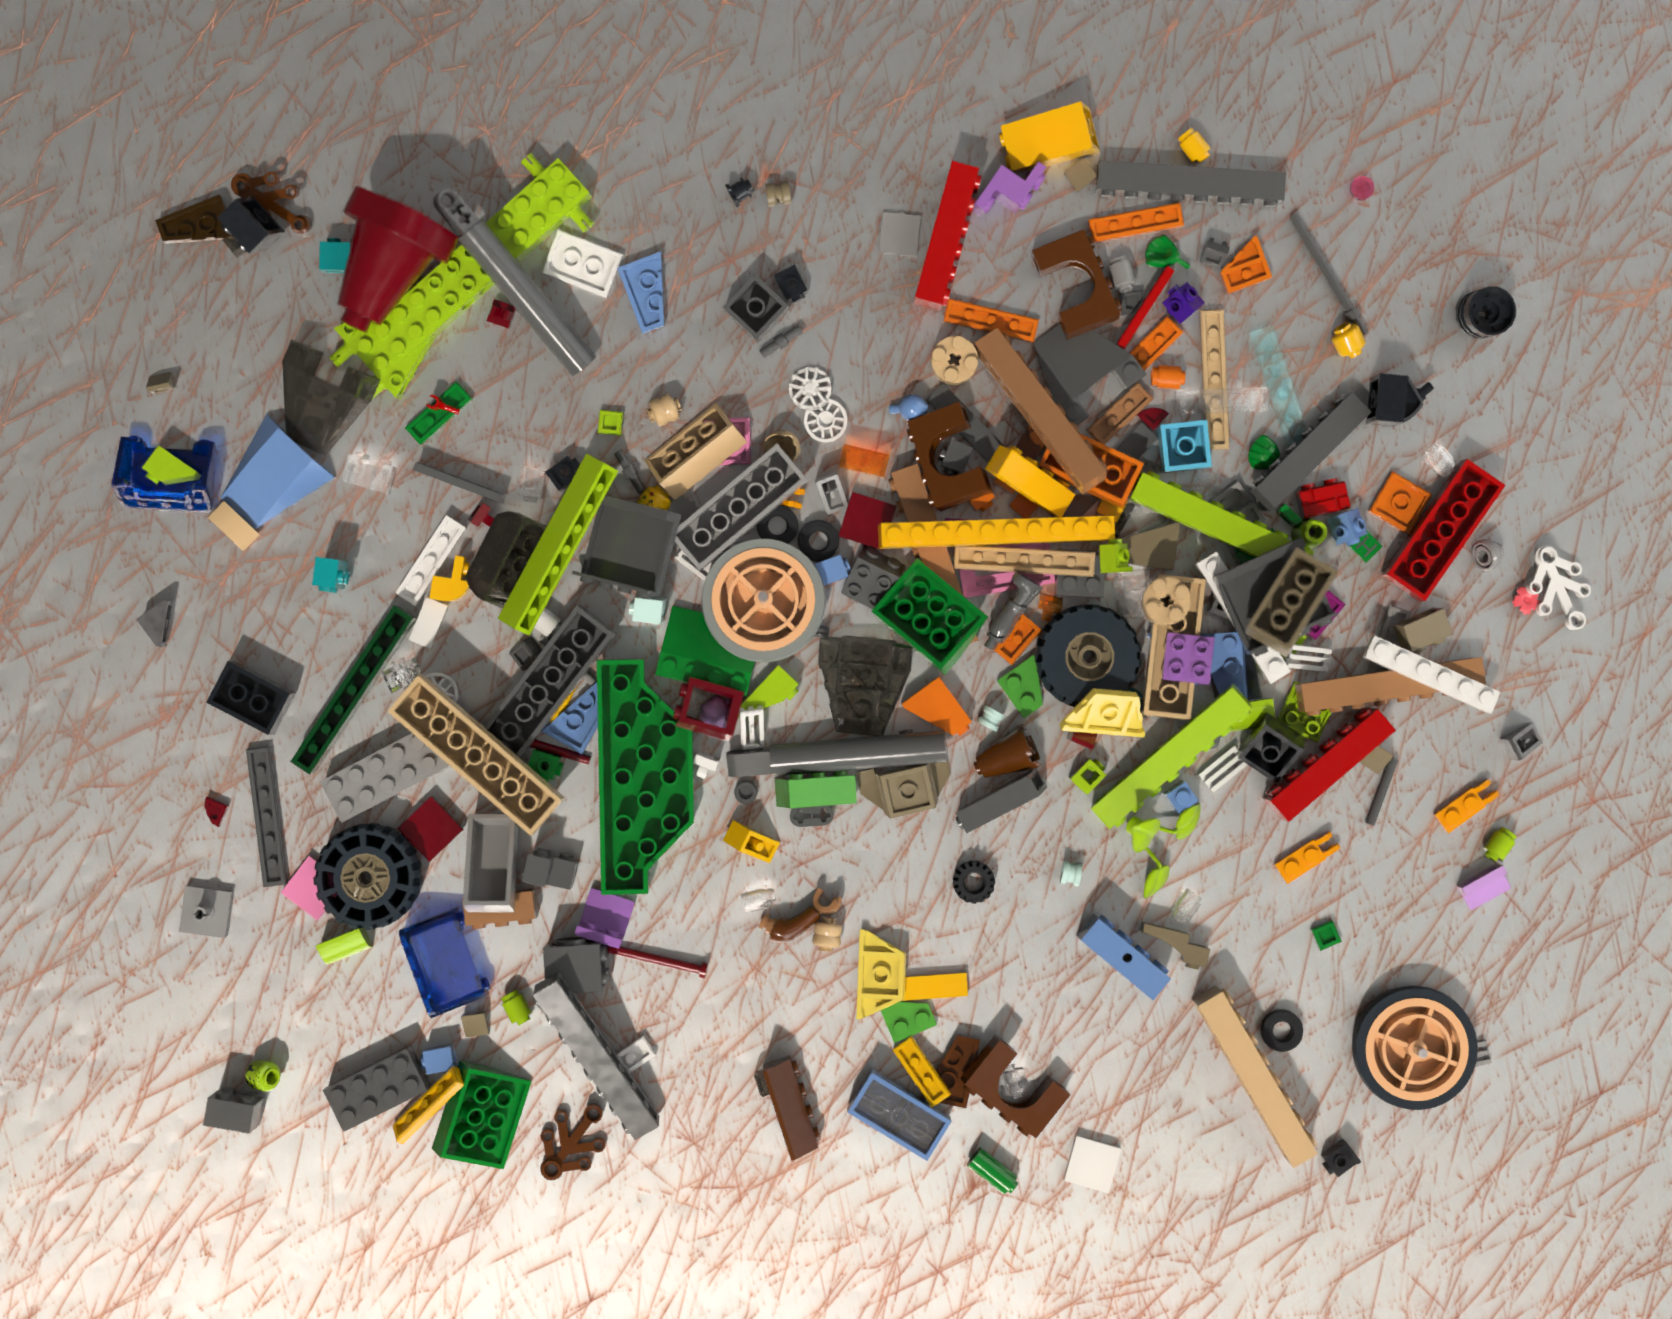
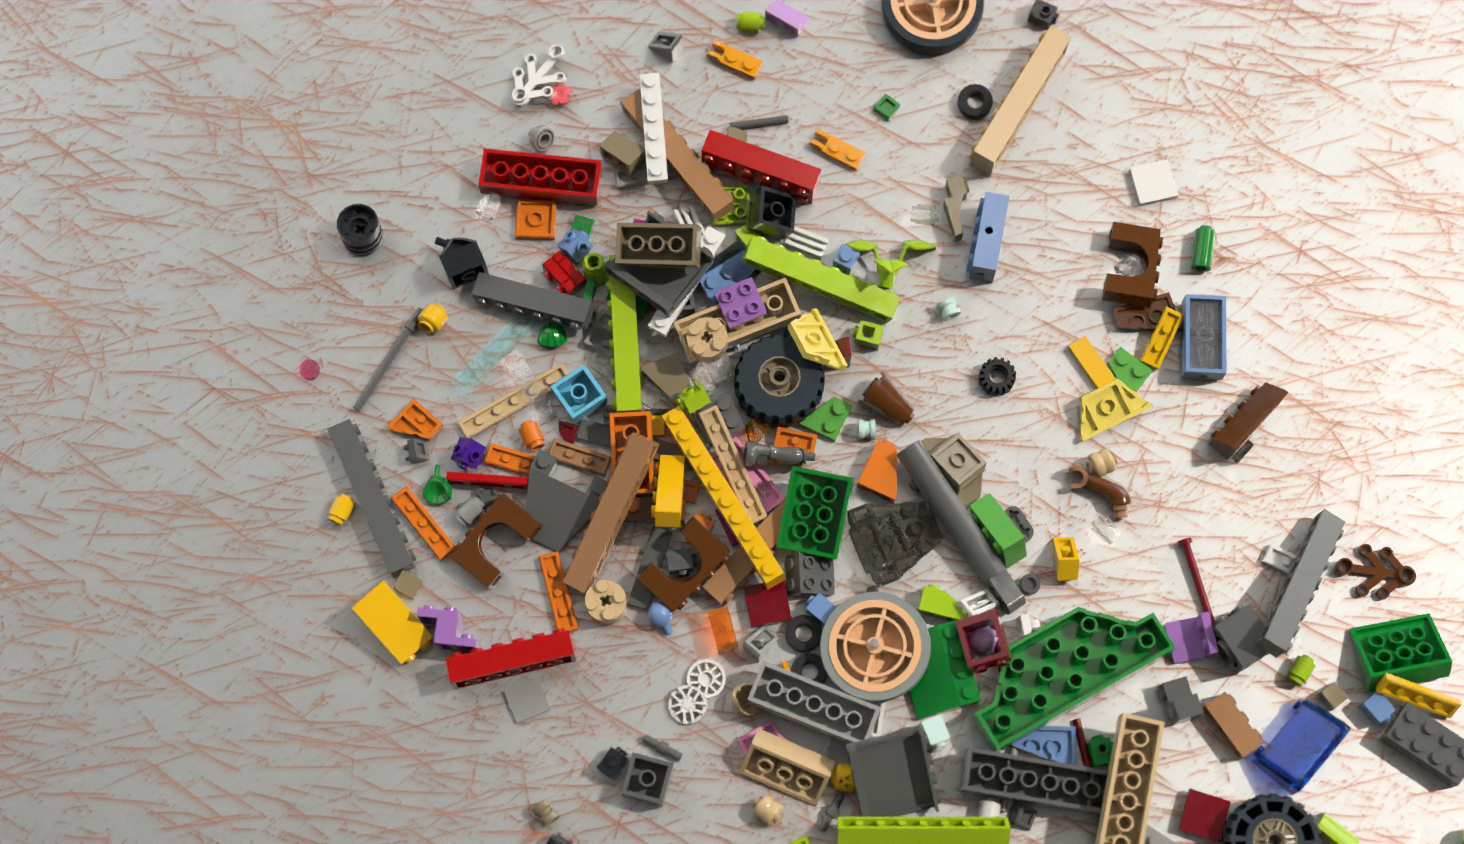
camera: 120 degrees left, 15 degrees down
light grey piece [463,814,519,912] -> none
dark grey slope [956,768,1047,833] -> none

